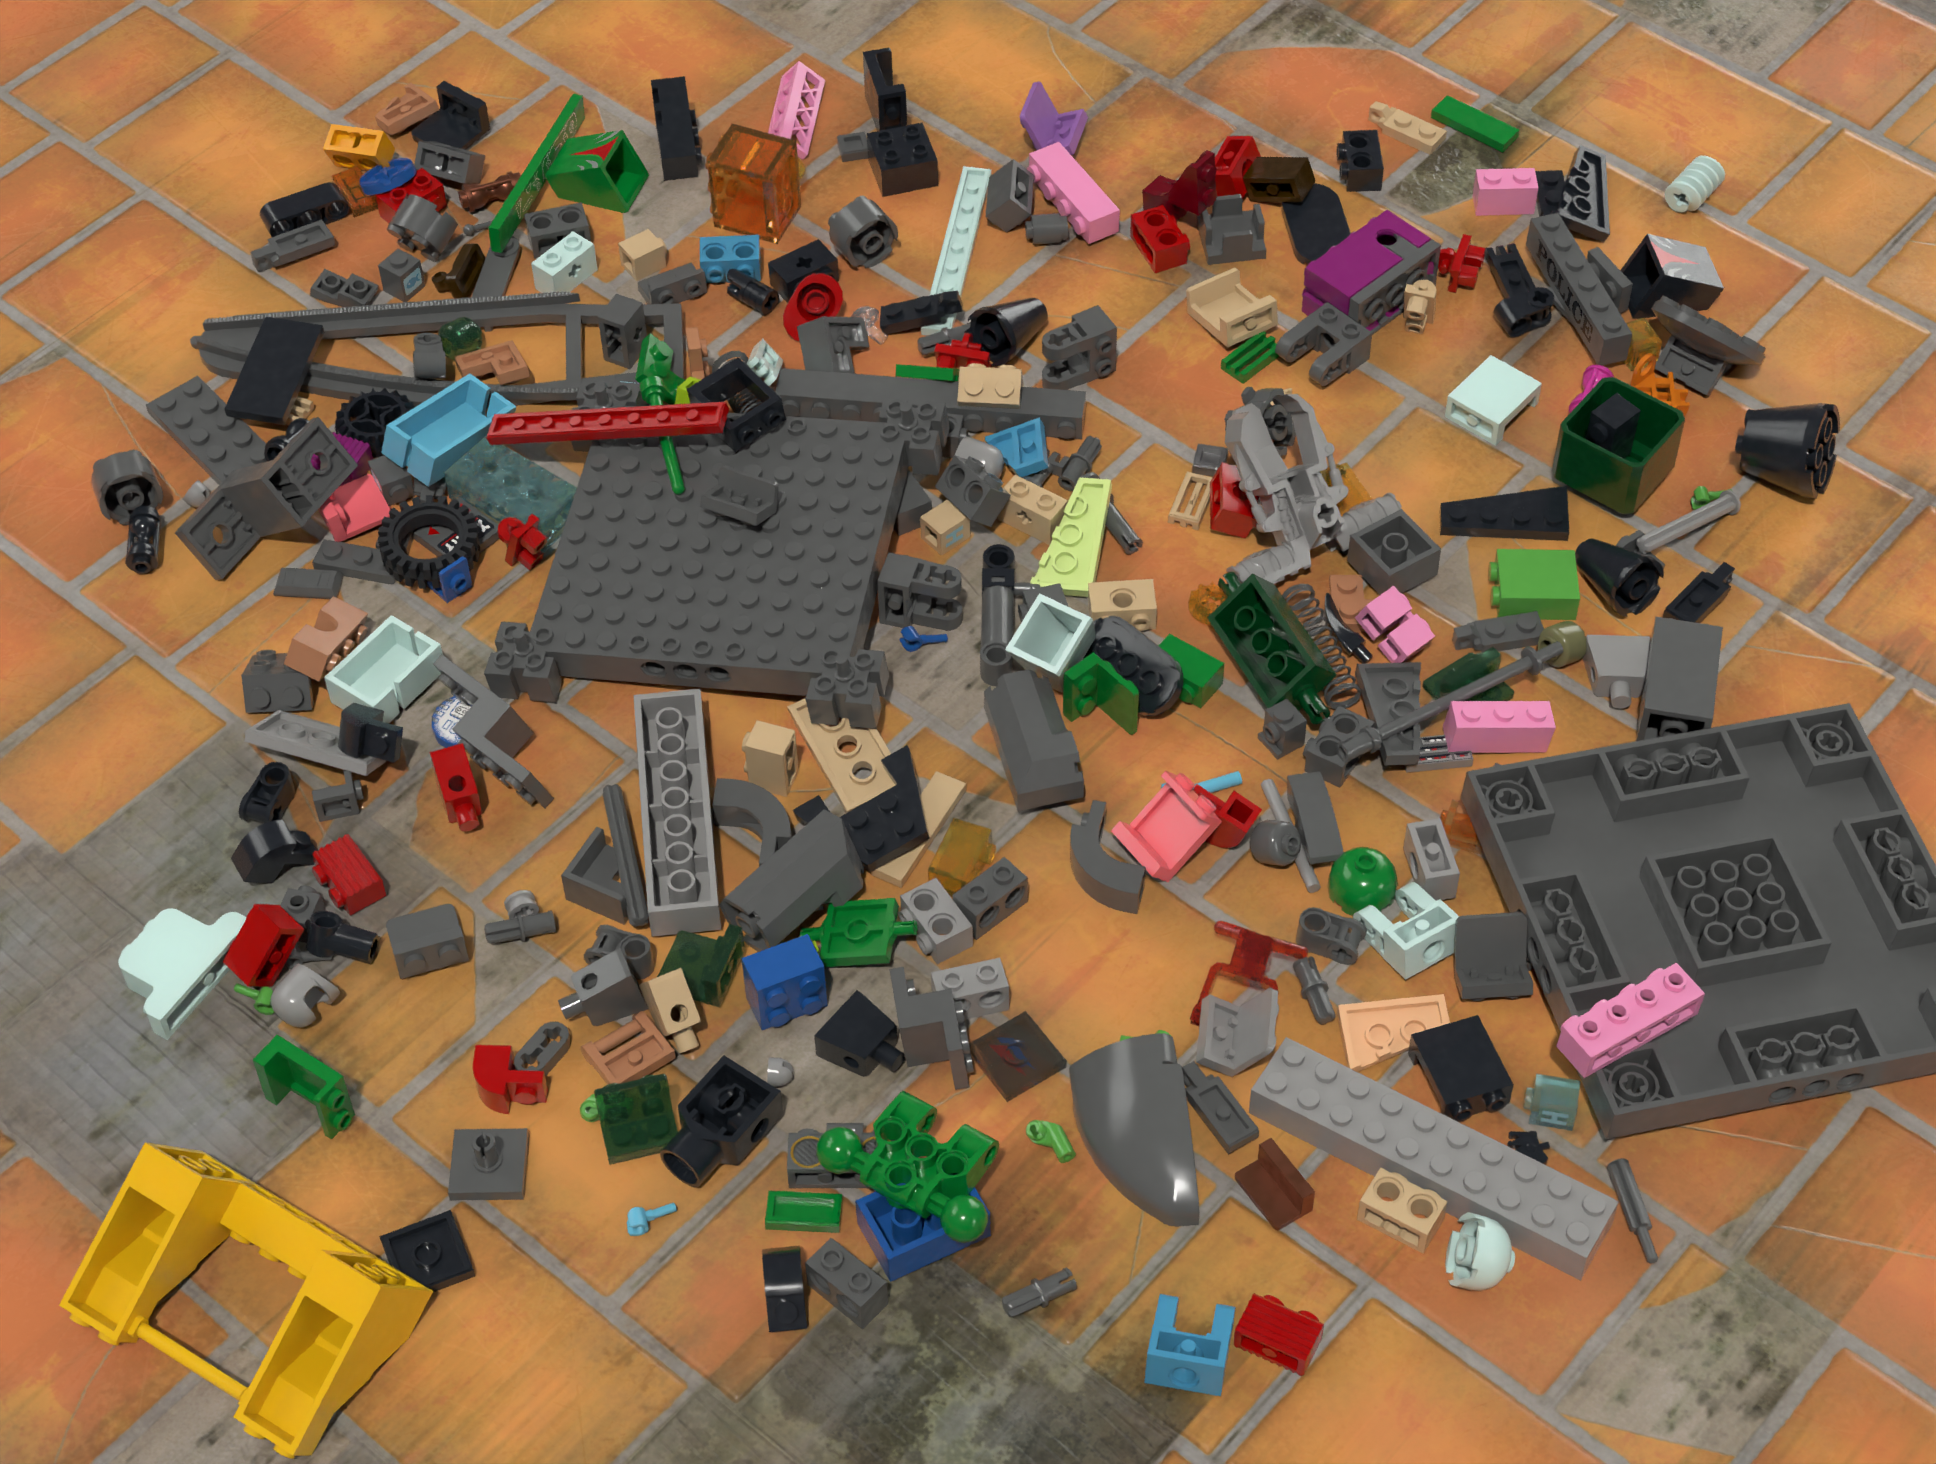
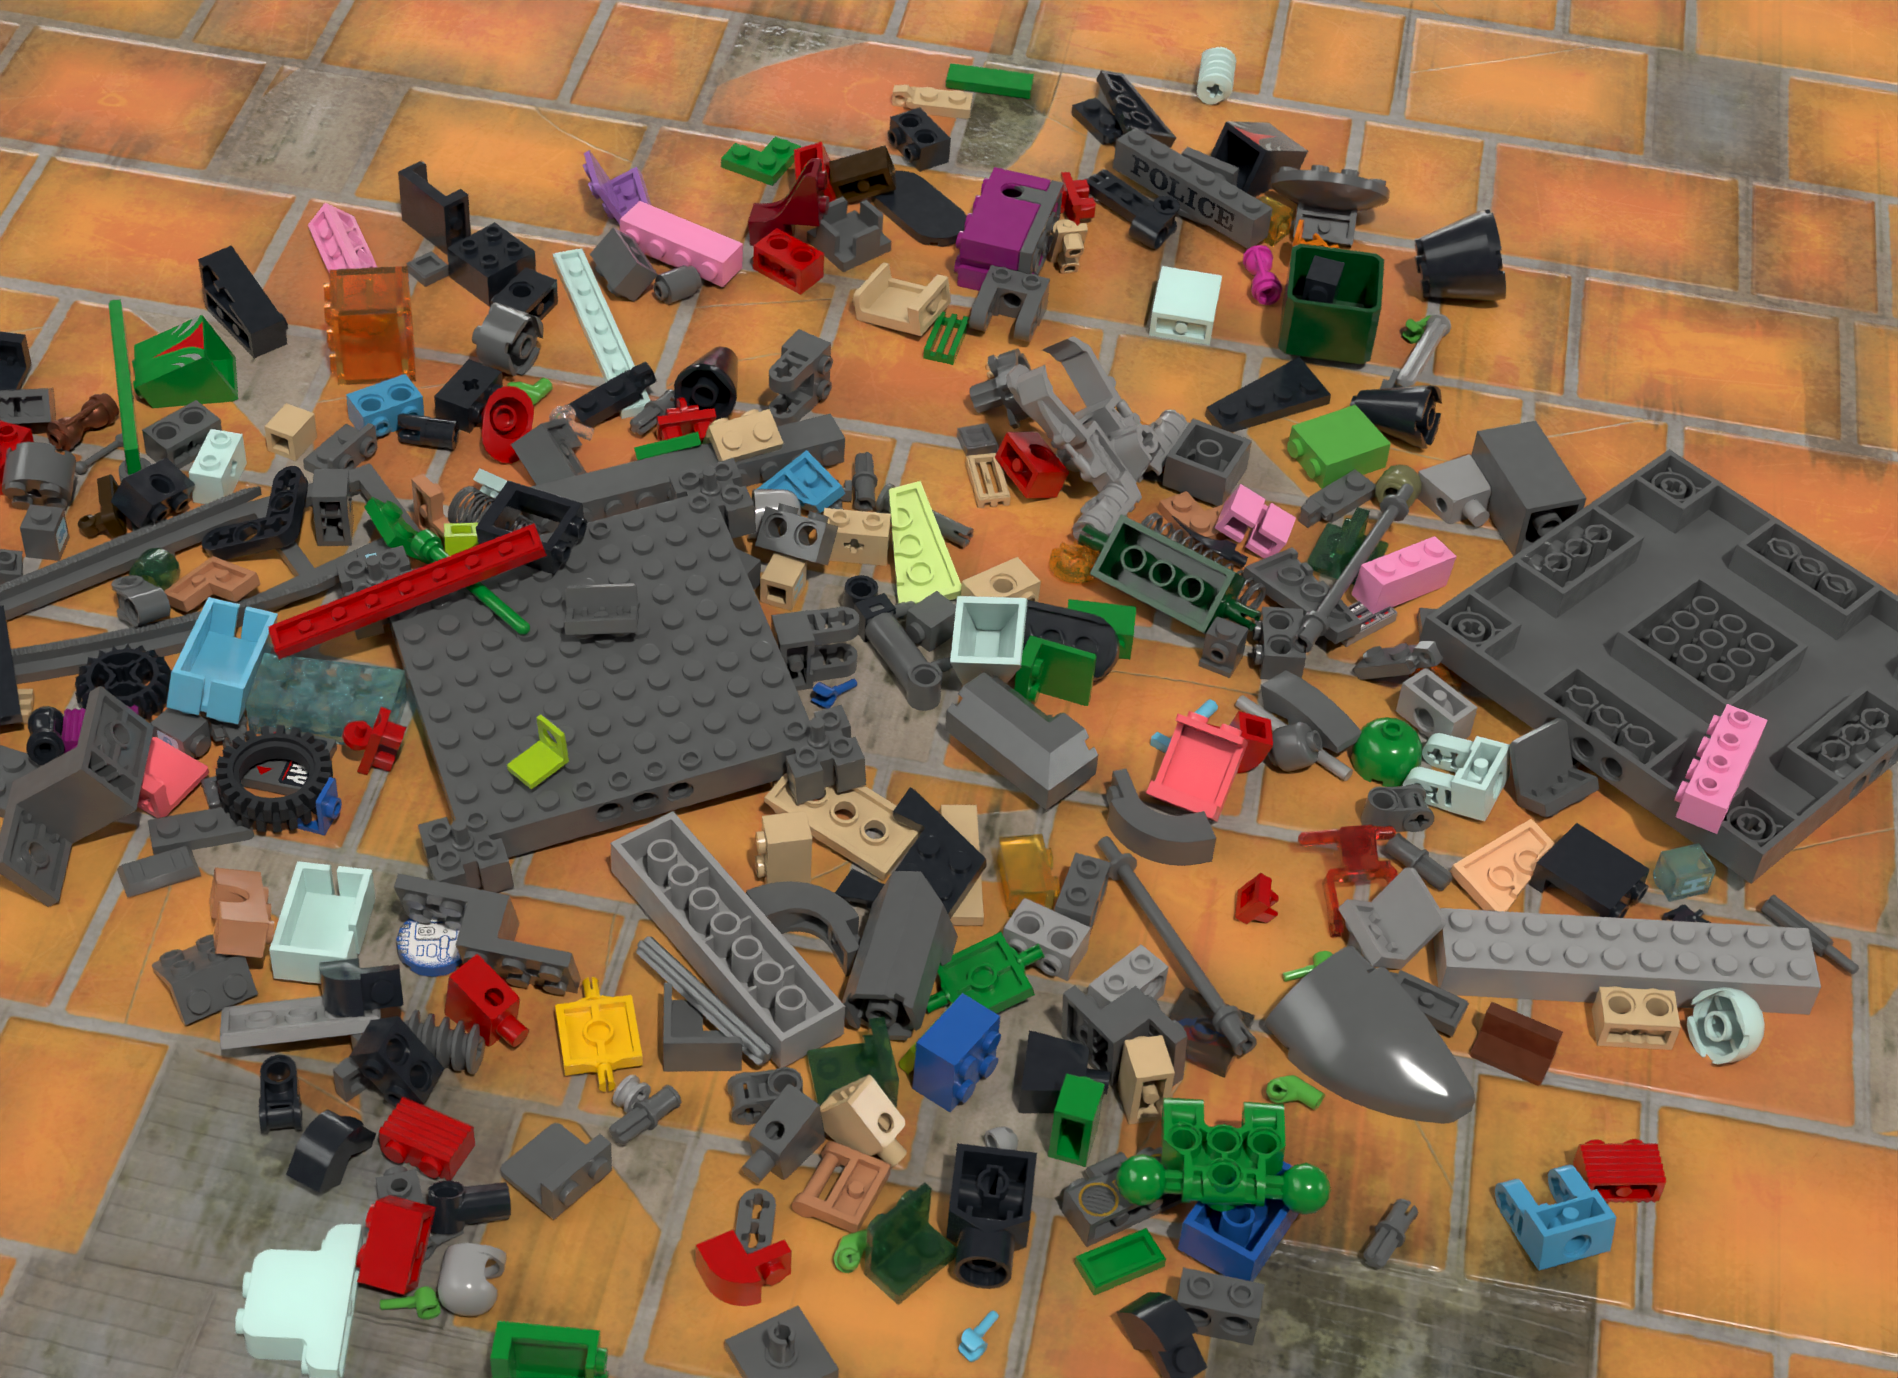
camera: 35 degrees left, 5 degrees down
bright pink brick [1472,168,1538,216] -> none
black hinge [1663,562,1735,623] -> none
none -> black brick [110,457,195,529]
none -> black beam [202,466,308,560]
none -> black brick [350,1016,444,1108]
none -> dark grey piece [405,1010,485,1074]
none -> black brick [490,267,558,321]
none -> bright green arm [506,378,553,405]
none -> lime bracket [507,714,569,789]
none -> yellow plate [555,977,643,1092]
none -> green plate [721,137,801,186]
none -> green brick [1048,1074,1105,1167]
none -> dark grey bar [1098,836,1257,1055]
none -> tan brick [1117,1035,1175,1125]
none -> red tile [1235,872,1279,924]
none -> dark grey hinge [1353,641,1443,680]

